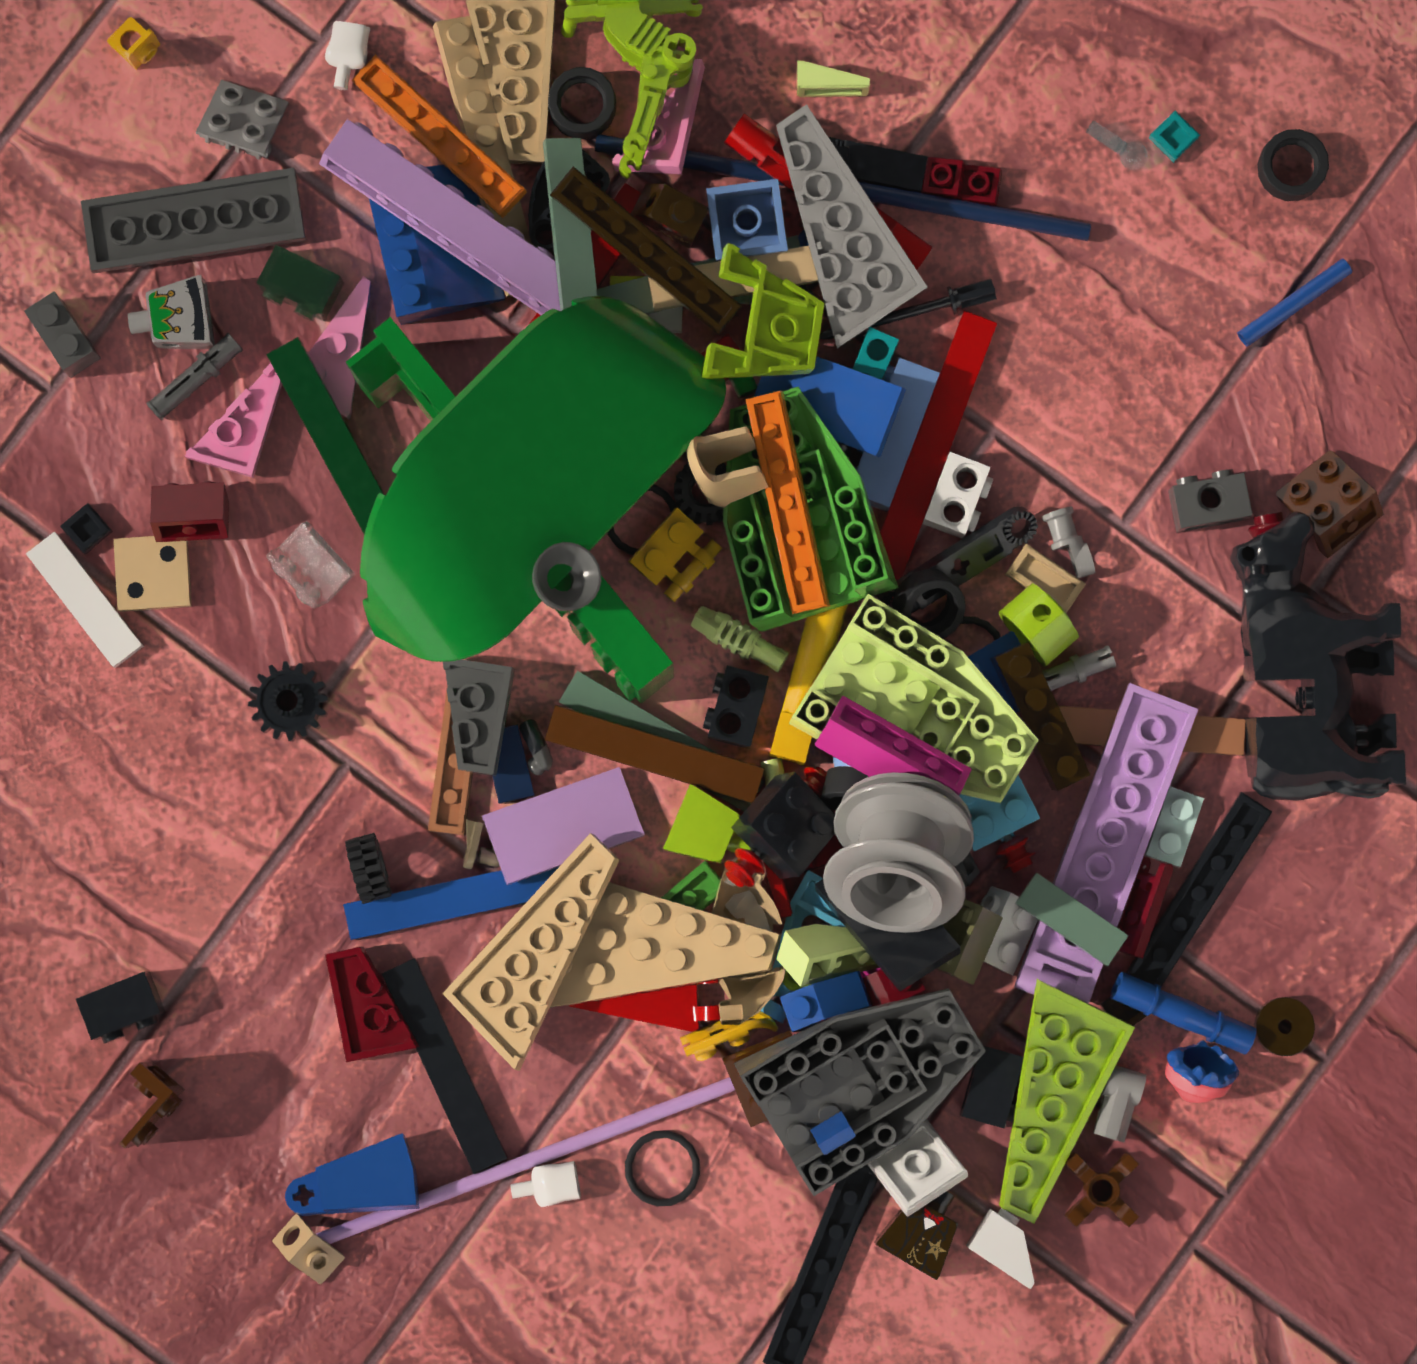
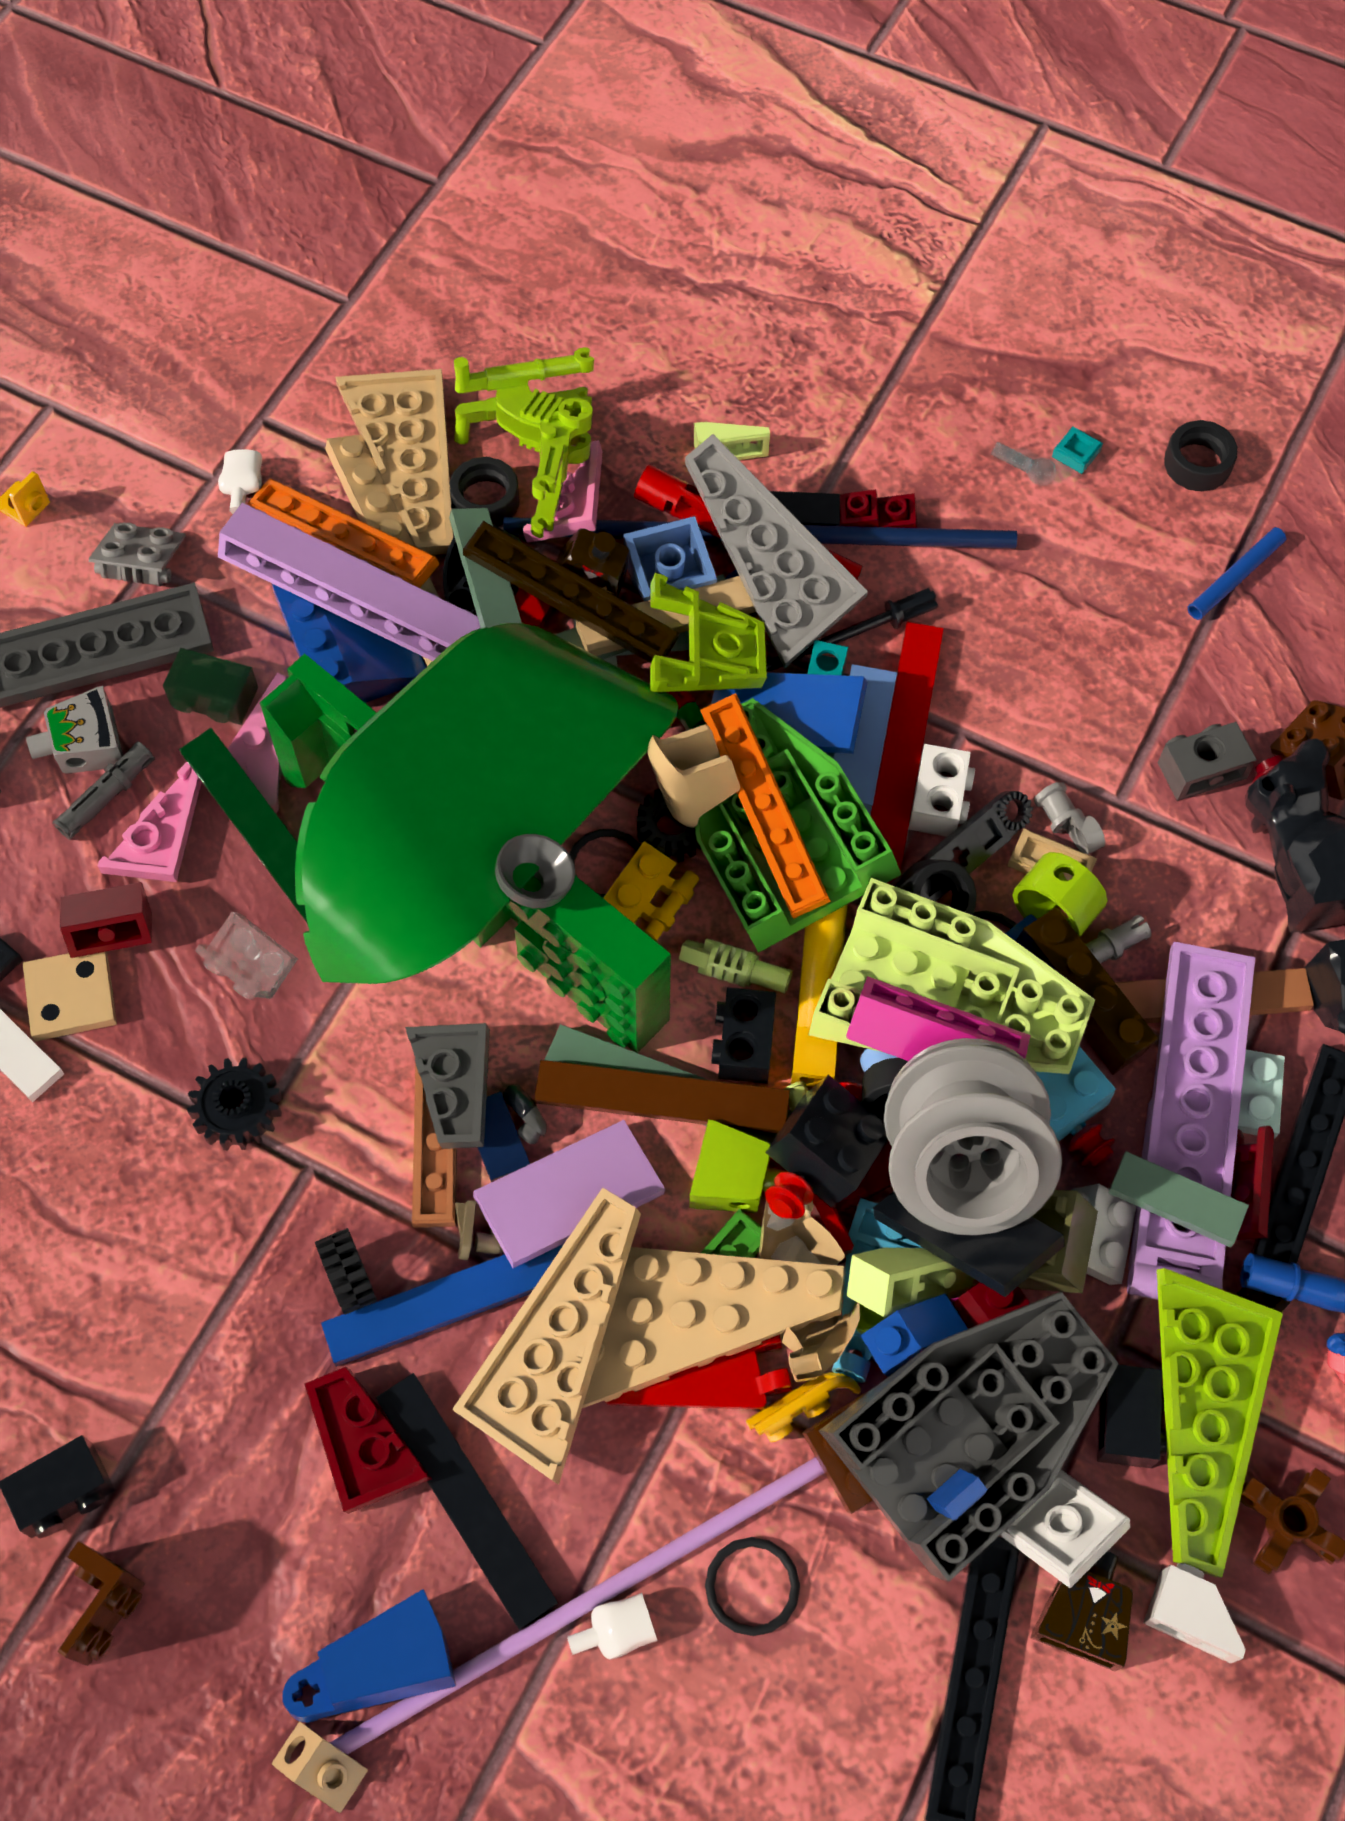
camera: 10 degrees left, 20 degrees down
light grey piece [1093,1065,1147,1142] -> none

